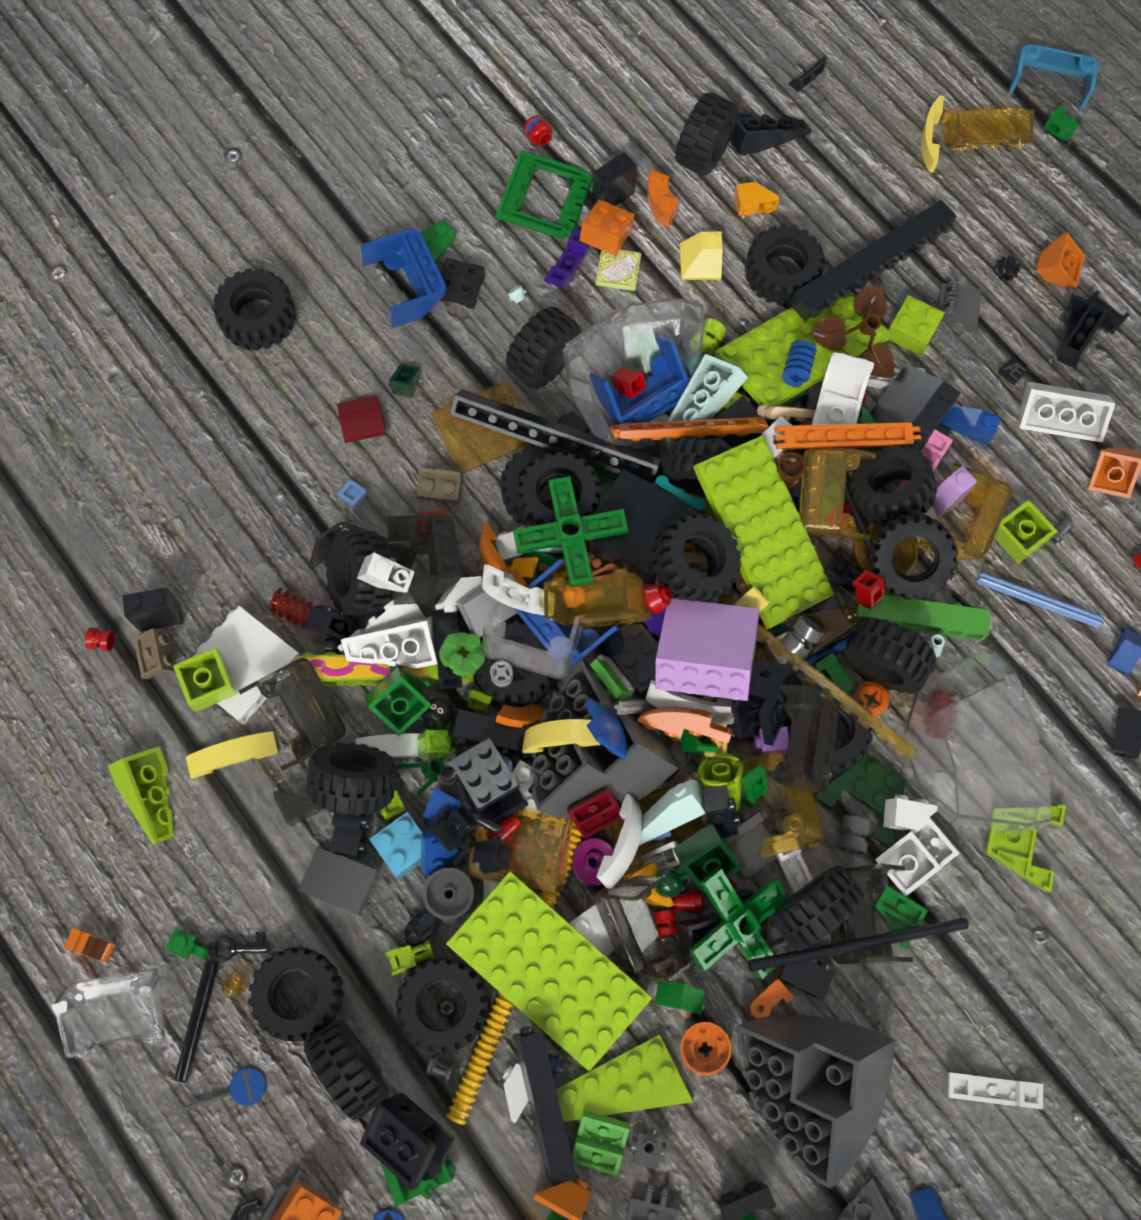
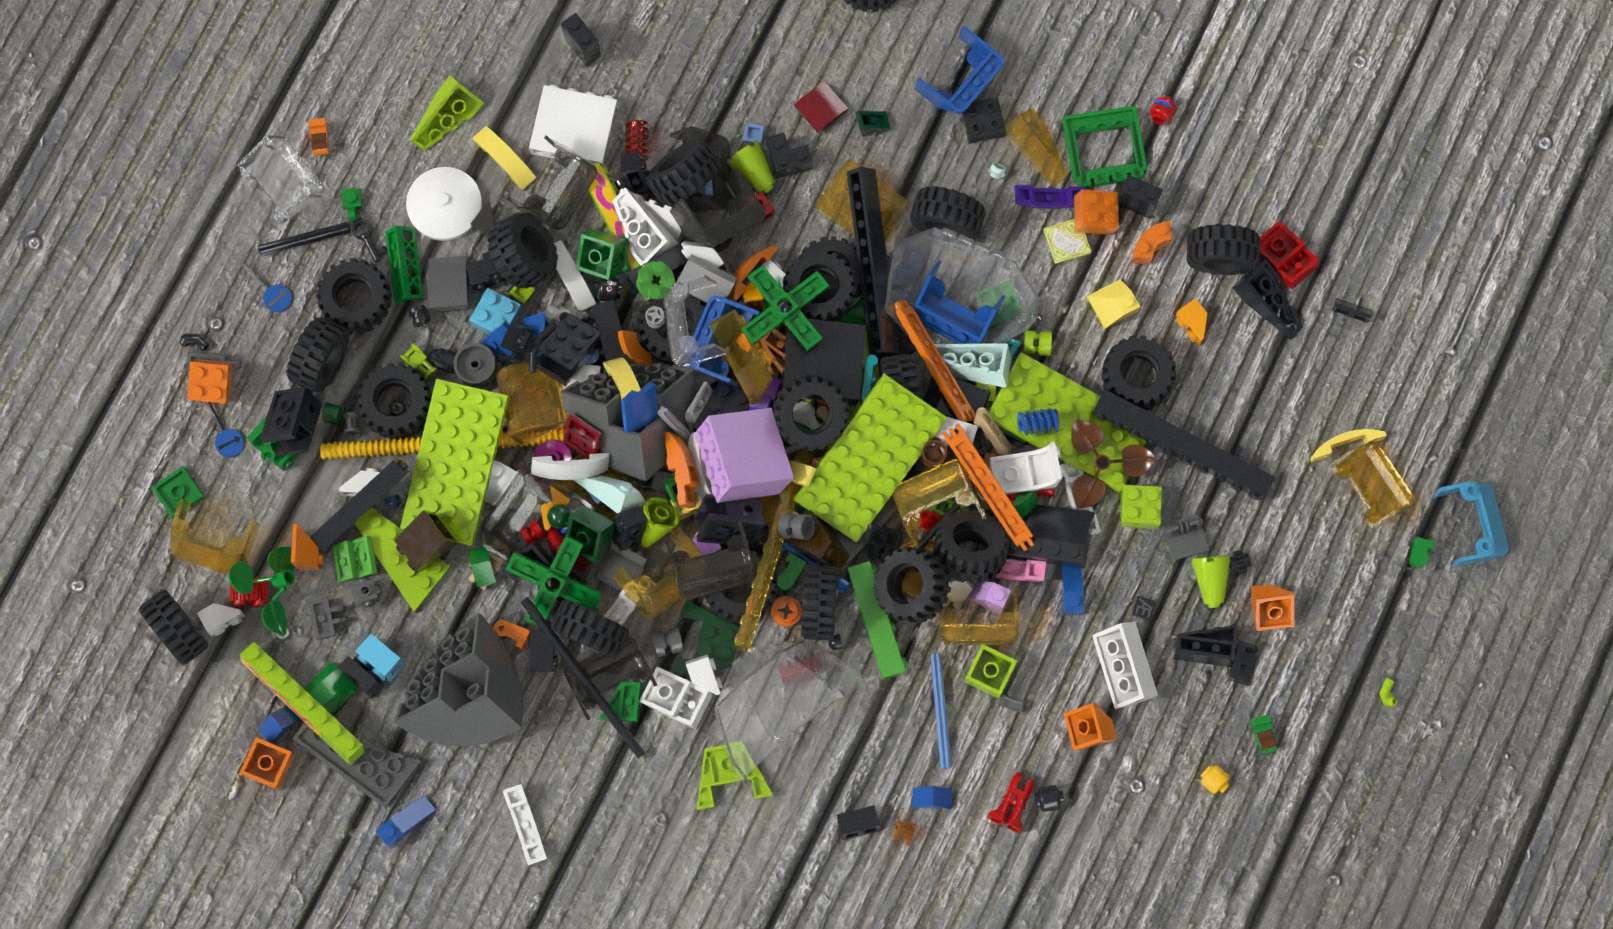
camera: 65 degrees right, 5 degrees up
red wheel [85,627,115,652] -> none
dark tan bracket [133,628,175,680] -> none
lime brick [173,648,237,712] -> none
clear yellow plate [221,977,247,998] -> none
white slope [357,553,415,593] -> none
dark green plant [397,757,444,795] -> none
dark tan bracket [416,466,462,504] -> none
clear neon green brick [417,730,451,758] -> none
green wing [420,219,456,263] -> none
lime plate [467,690,492,715] -> none
black brick [472,838,512,874] -> none
white slope [482,564,553,616] -> none
red cone [486,815,521,843] -> none
bright green plate [590,658,632,701] -> none
red brick [610,367,647,399] -> none
red cone [643,584,672,614] -> none
orange wheel [680,1022,731,1076] -> none
green hinge [742,765,768,808] -> none
red brick [853,570,884,610] -> none
light aqua cone [924,635,945,658] -> none
none -> dark green leg [322,402,346,426]
none -> medium azure brick [355,634,405,682]
none -> green fence [385,226,424,304]
none -> dark brown slope [394,510,458,572]
none -> white dish [406,167,482,241]
none -> black wheel [408,305,431,327]
none -> lime cone [727,140,775,194]
none -> black brick [766,132,813,179]
none -> clear yellow wedge [1005,109,1067,187]
none -> lime cone [1192,556,1230,608]
none -> red slope [1260,221,1319,290]

